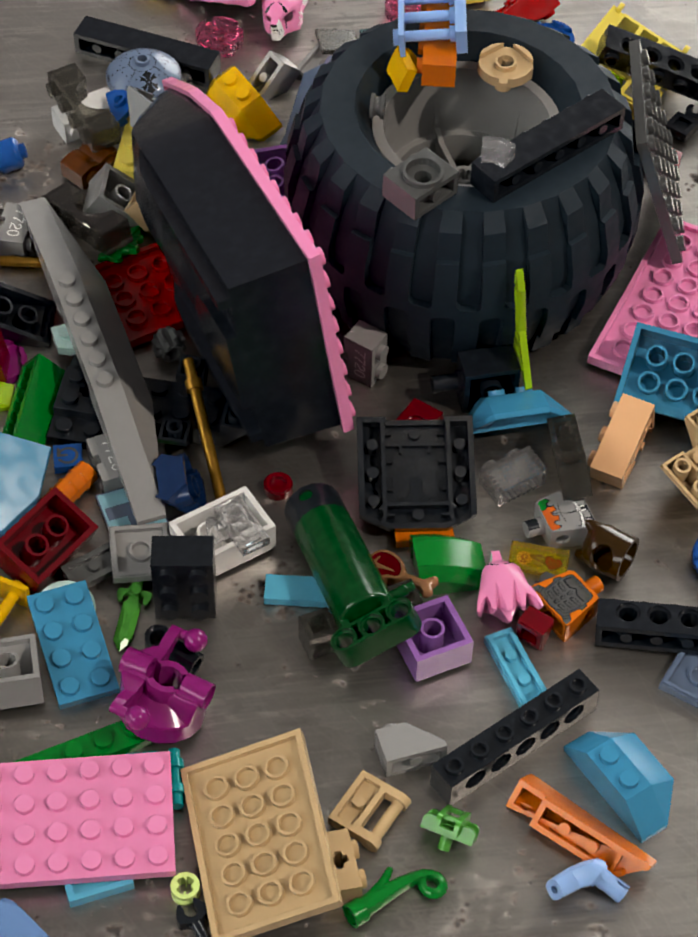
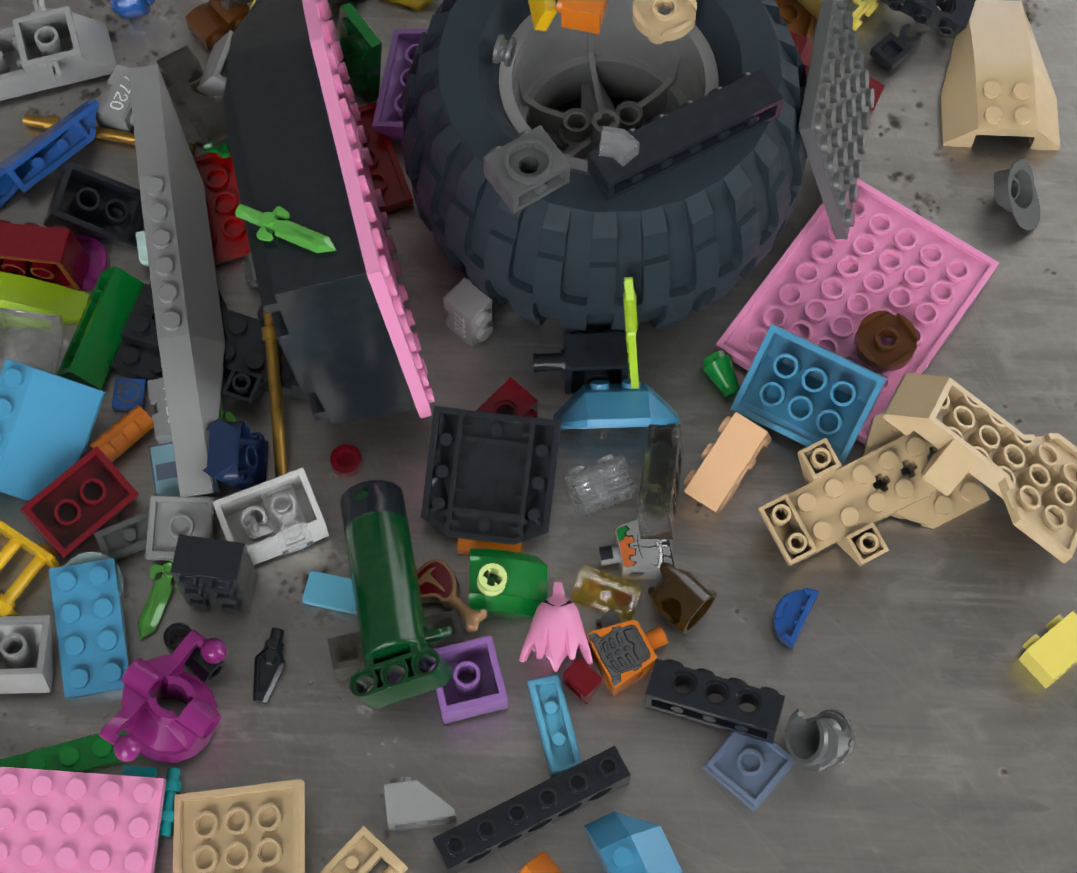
camera: 10 degrees right, 15 degrees up
none -> bright green sword [235,204,336,253]
none -> black piece [253,627,286,704]
none -> yellowish green bush [476,563,508,597]
none -> green cone [702,350,740,398]

